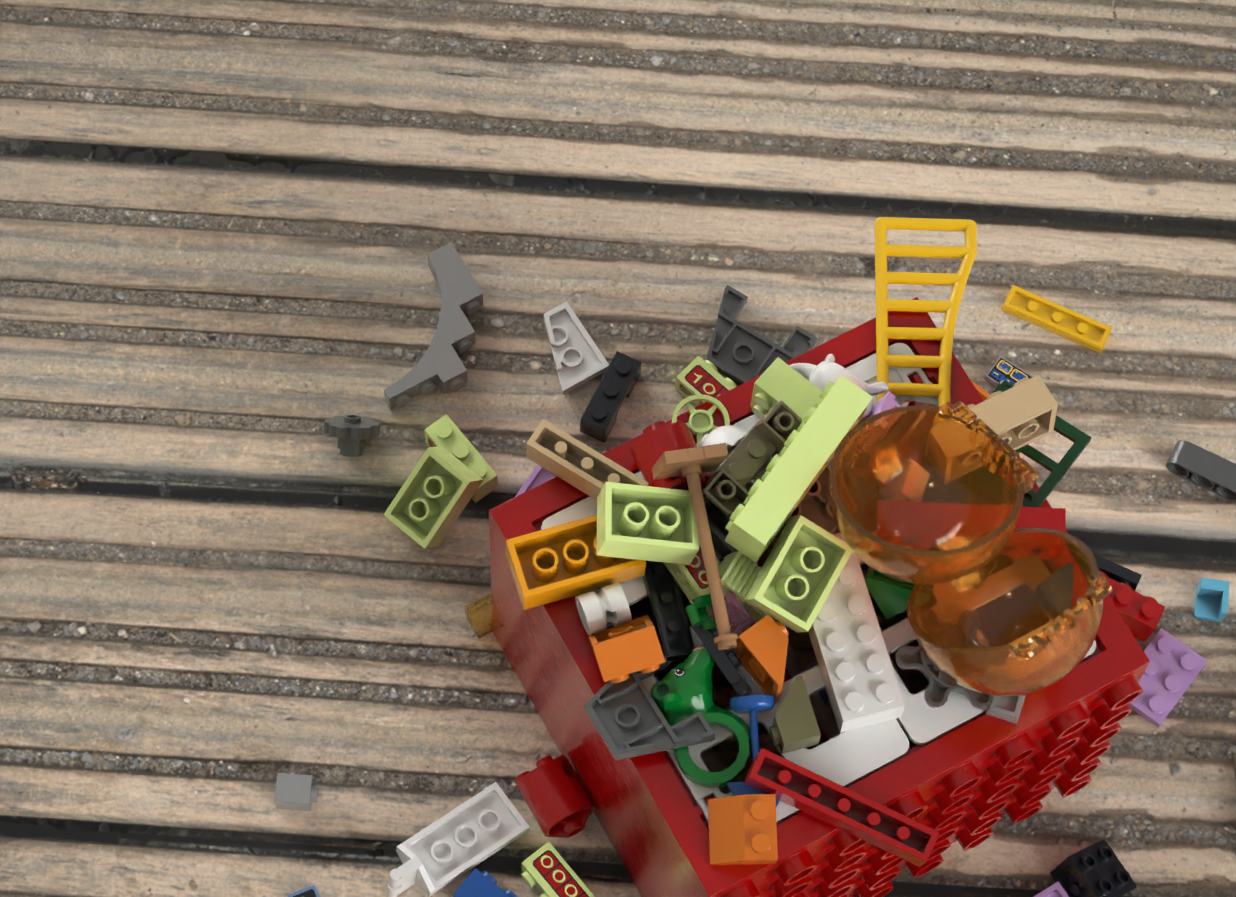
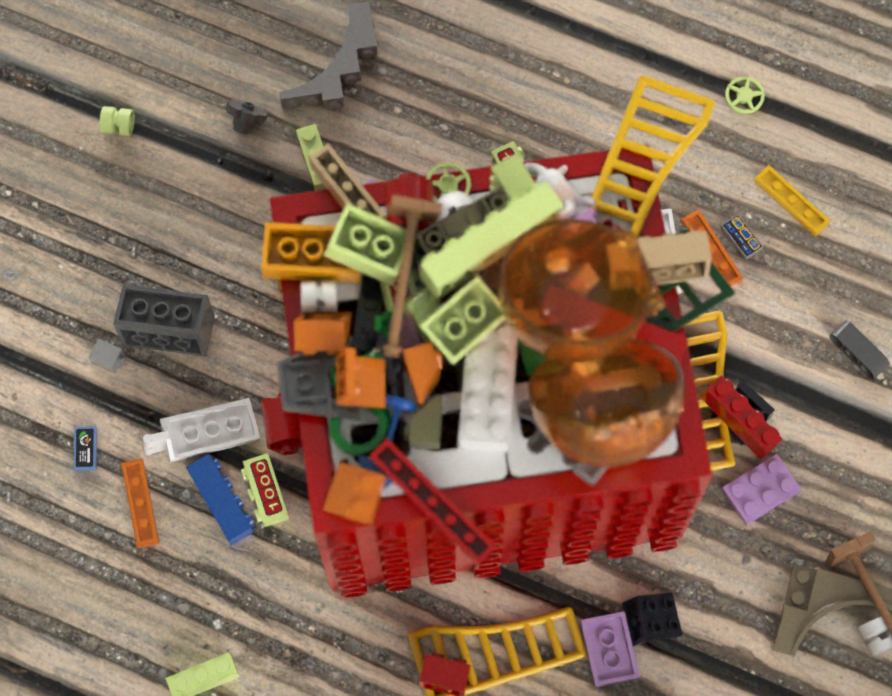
camera: 25 degrees right, 5 degrees up
yellowish green brick [383,446,483,549] -> none
white wing [543,301,609,395] -> none
black arch [580,351,642,443] -> none
dark grey wing [706,285,817,385] -> none
medium azure panel [1194,578,1230,622] -> none
none -> yellowish green wheel [99,106,135,136]
none -> dark grey brick [113,284,215,356]
none -> orange bracket [336,348,386,409]
none -> yellowish green wheel [725,77,765,114]

